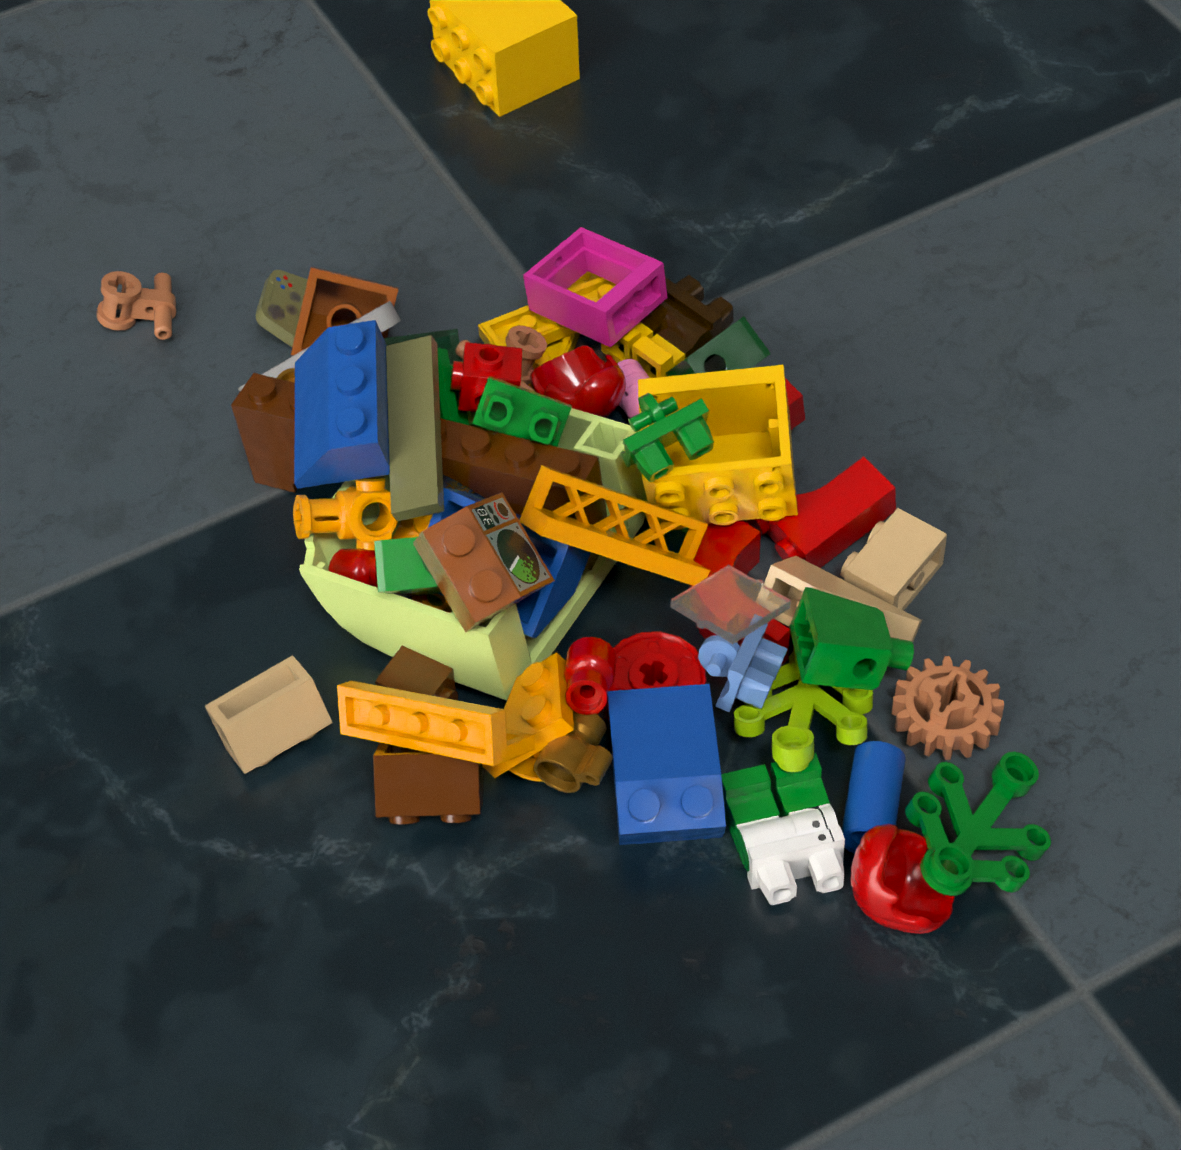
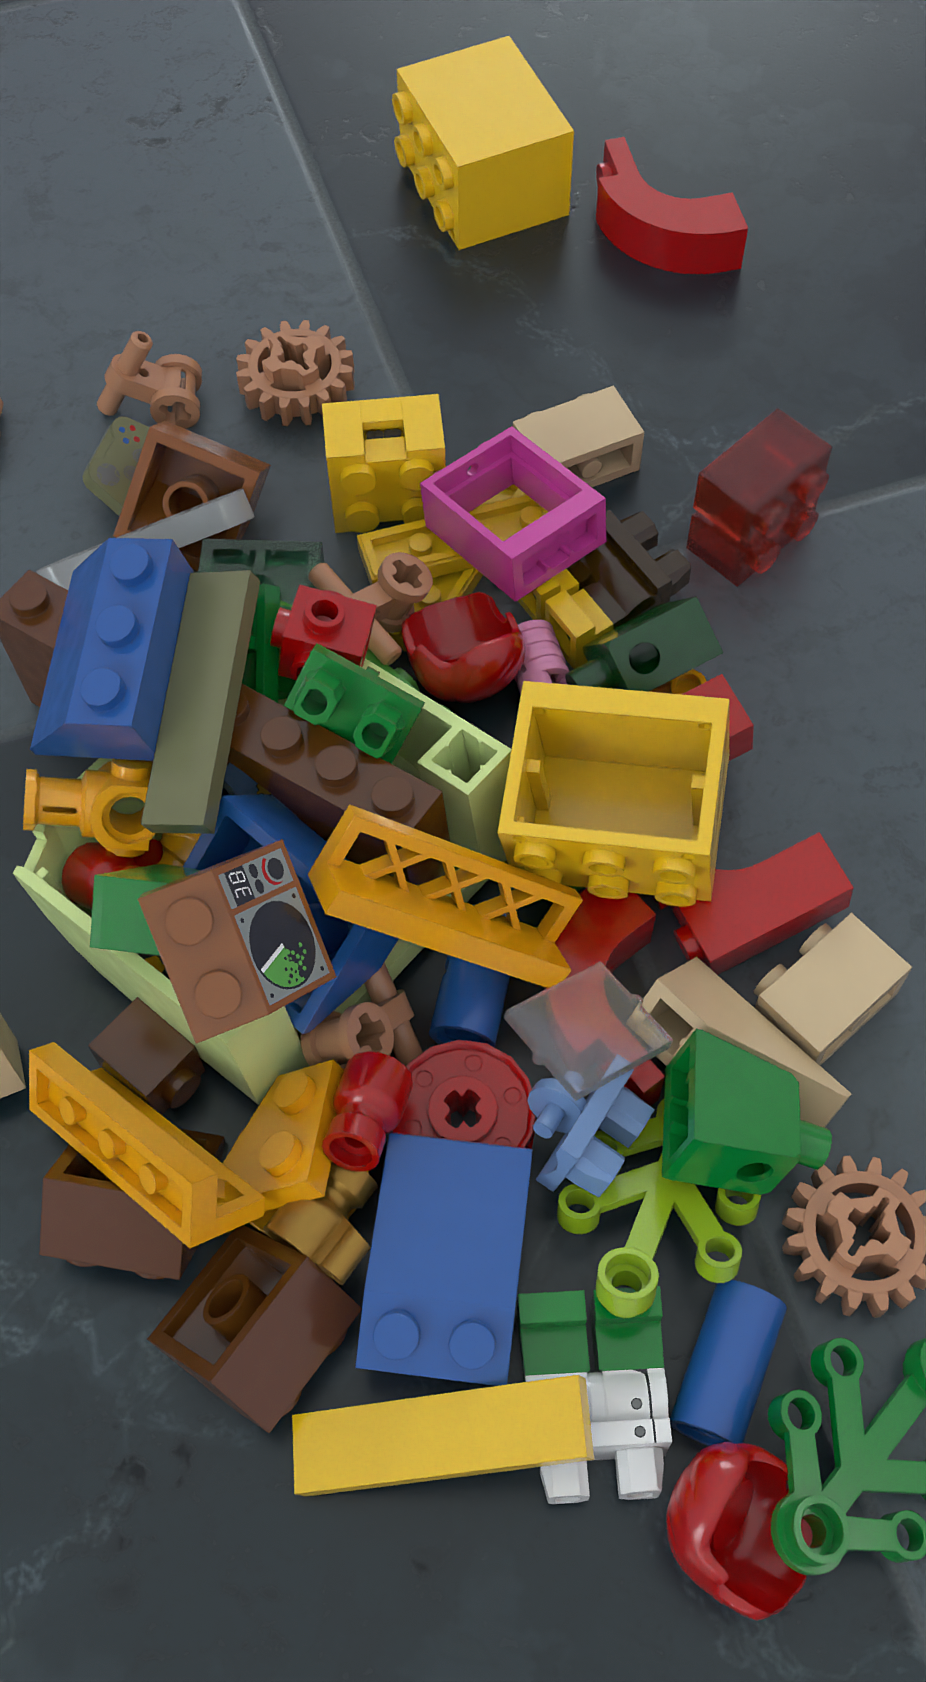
camera: 10 degrees right, 10 degrees up
green hips [621,393,714,482] -> none
none -> nougat piece [97,331,202,429]
none -> reddish brown slope [147,1225,362,1433]
none -> nougat gear [236,320,355,426]
none -> yellow tile [292,1375,594,1497]
none -> nougat piece [301,962,423,1070]
none -> yellow piece [322,394,446,533]
none -> blue pin [429,913,520,1048]
none -> tan brick [513,385,644,487]
none -> red arch [596,137,748,274]
none -> clear red piece [686,408,832,587]

